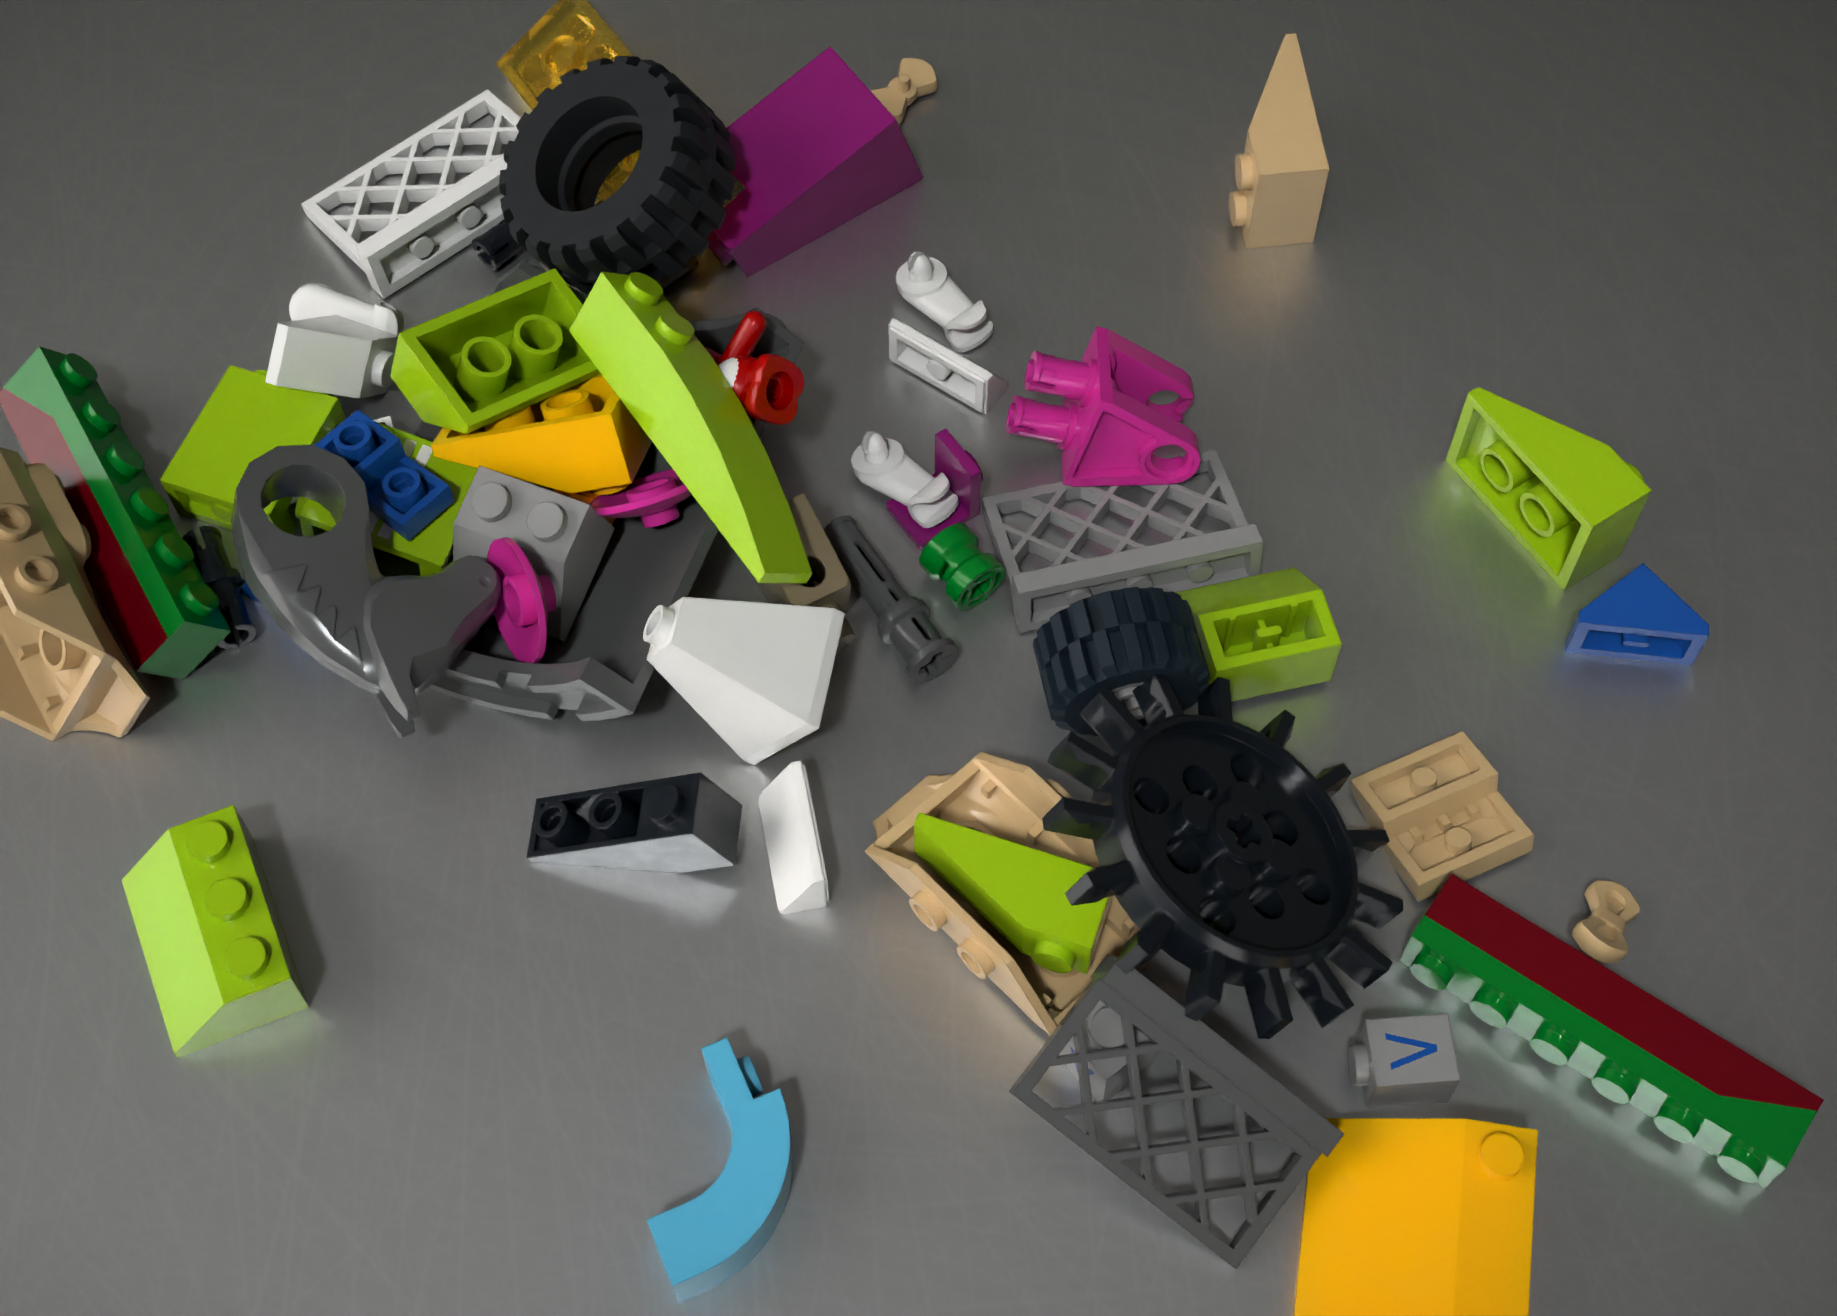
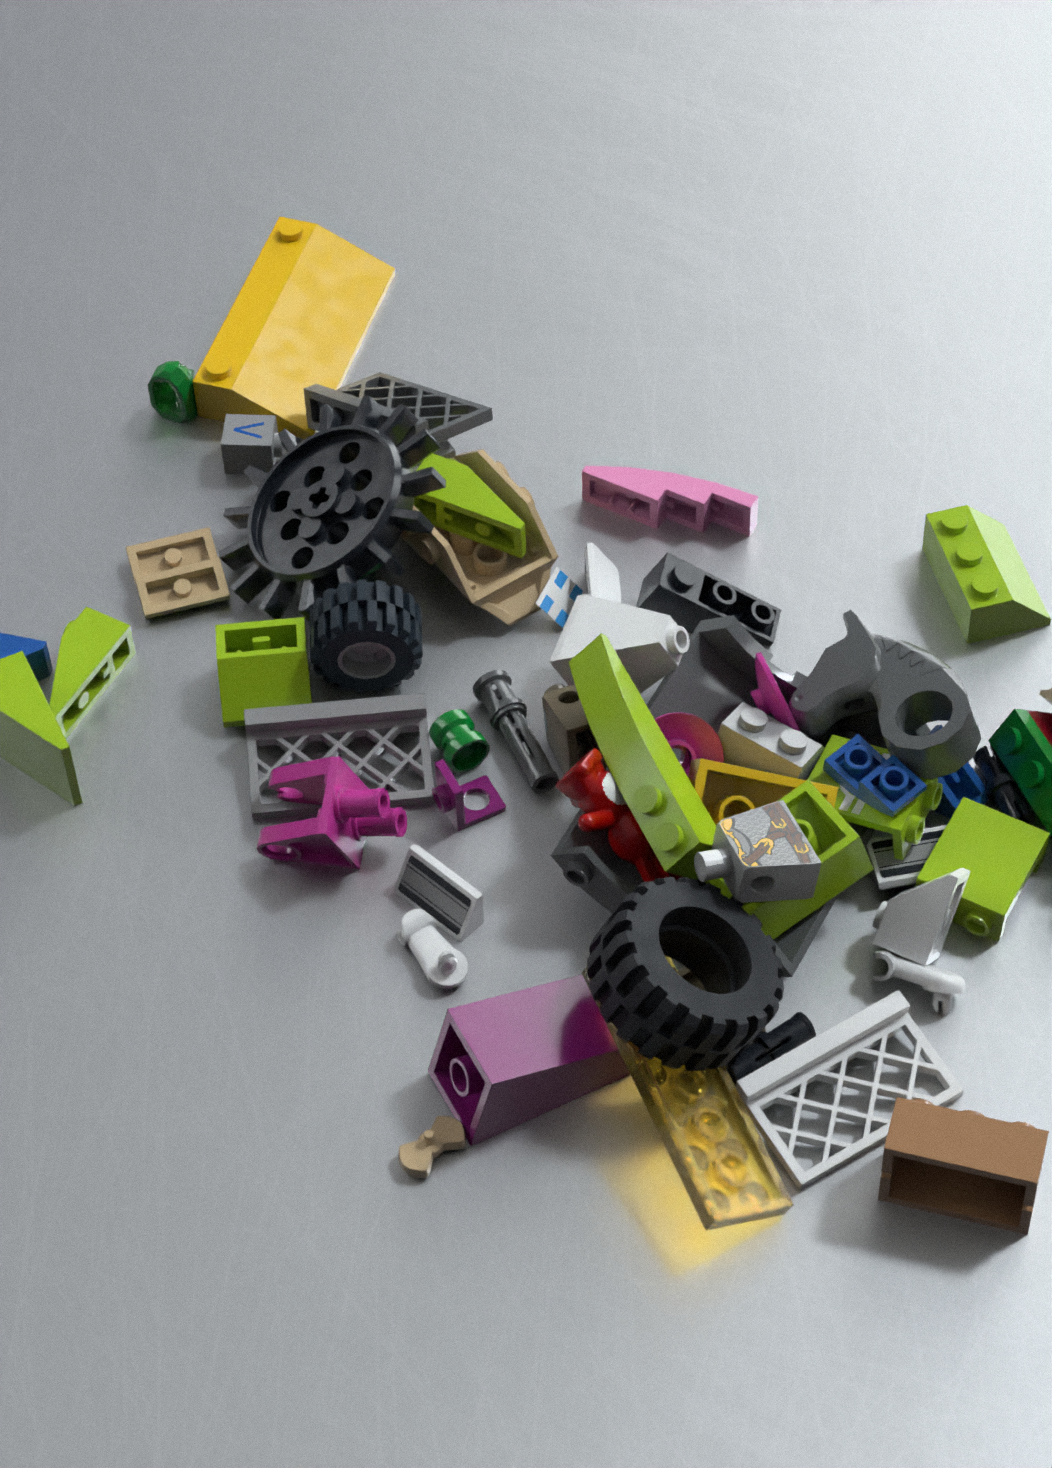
camera: 170 degrees left, 10 degrees down
medium azure arch [647,1038,794,1304] -> none
white piece [851,431,959,528] -> none
tan slope [1229,33,1329,249] -> none
brick [1400,874,1824,1188] -> none
tan piece [1571,880,1640,963] -> none
none -> lime slope [49,606,136,739]
none -> green rock [147,361,198,424]
none -> white sticker [535,566,587,628]
none -> bright pink slope [582,466,758,537]
none -> torso [694,800,821,903]
none -> medium nougat piece [878,1097,1049,1235]

